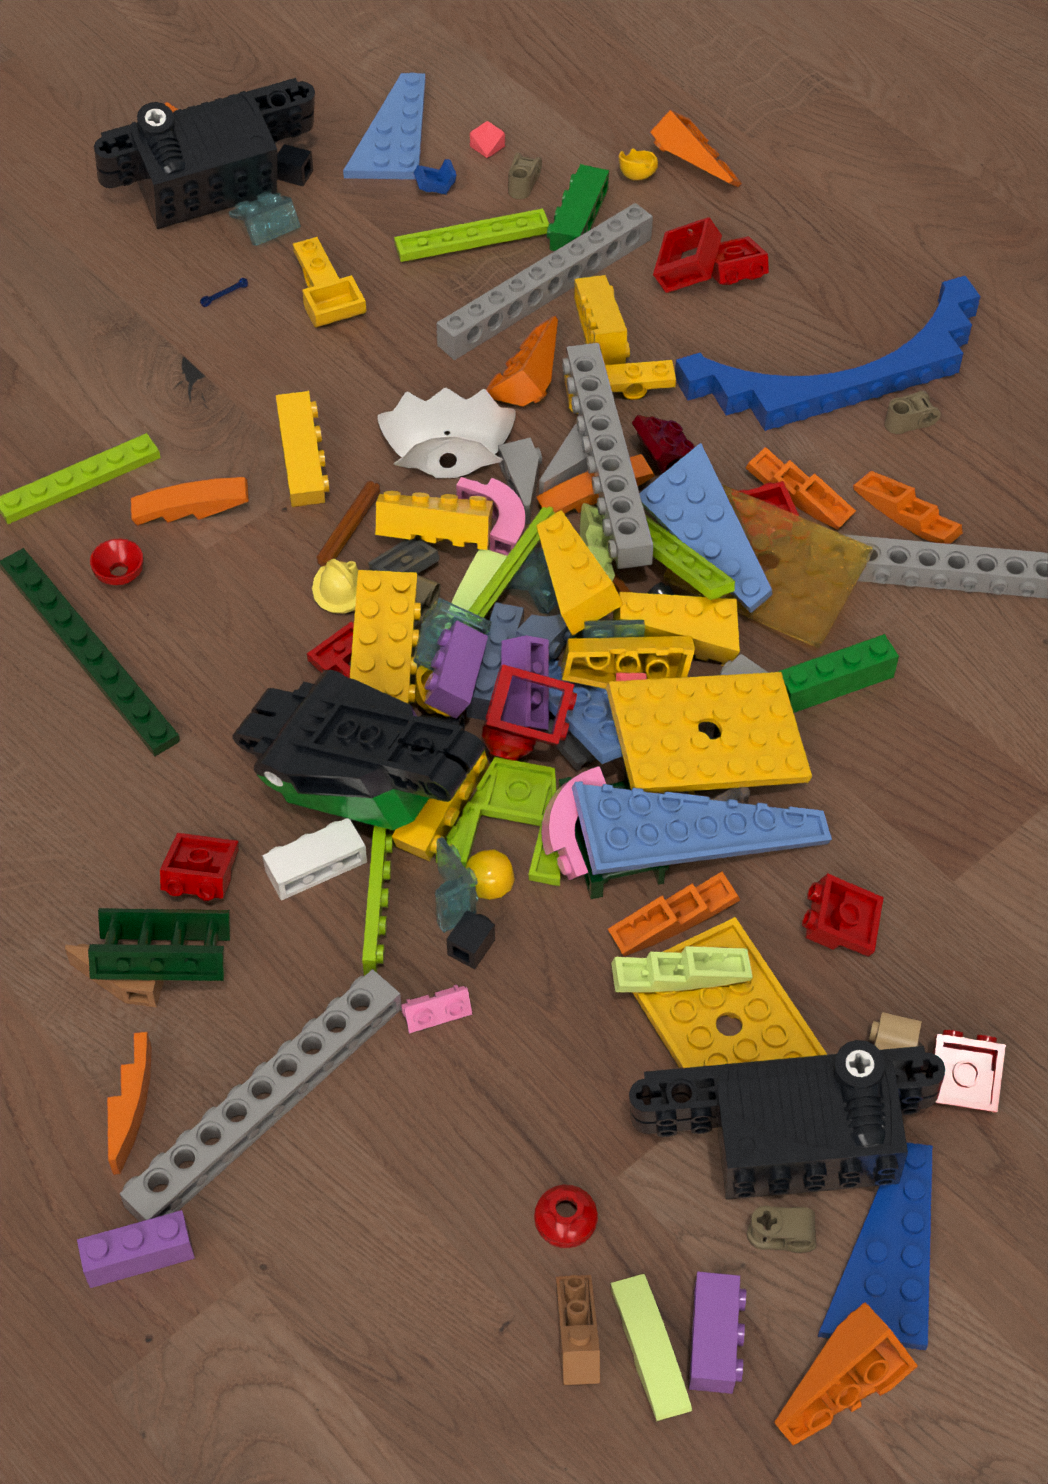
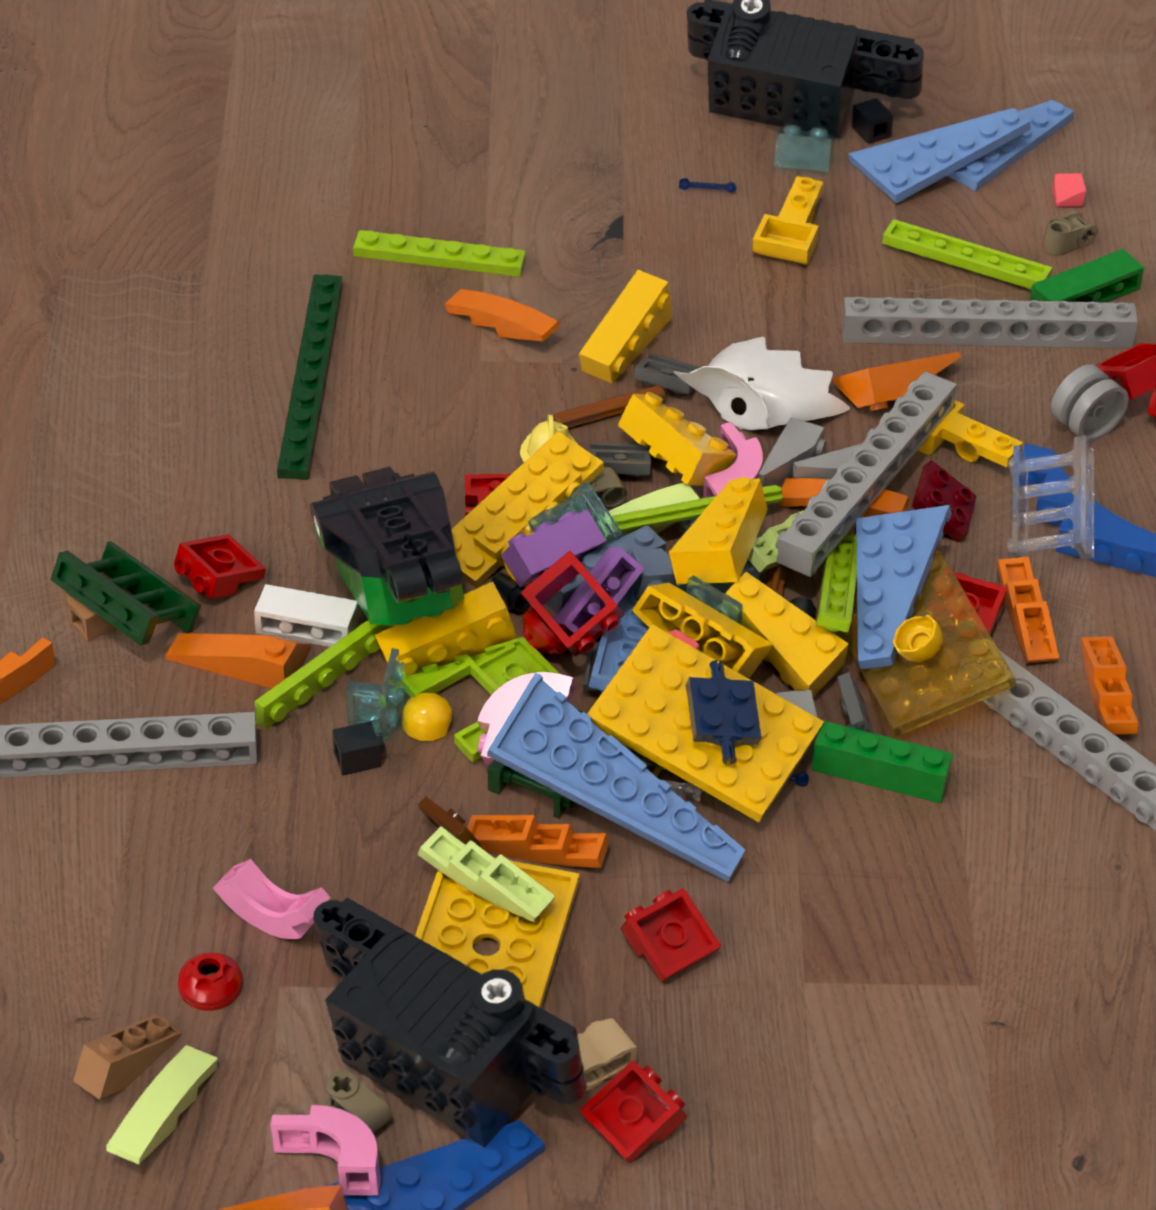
camera: 40 degrees right, 10 degrees down
red piece [90,538,143,585] -> none
bright pink hinge [401,985,472,1033] -> none
blue bracket [414,159,456,195] -> none
yellow wedge [574,275,630,365] -> none
medium lavender brick [689,1272,746,1394] -> none
none -> orange wedge [166,633,311,689]
none -> bright pink arch [213,859,331,939]
none -> bright pink arch [270,1105,381,1195]
none -> reddish brown plate [418,796,481,847]
none -> dark grey plate [634,353,701,394]
none -> dark blue plate [686,660,762,765]
none -> dark grey plate [837,672,874,733]
none -> medium blue wing [848,108,1031,204]
none -> yellow hair [893,615,943,663]
none -> clear fence [1008,435,1094,560]
none -> light grey wheel [1051,364,1129,442]

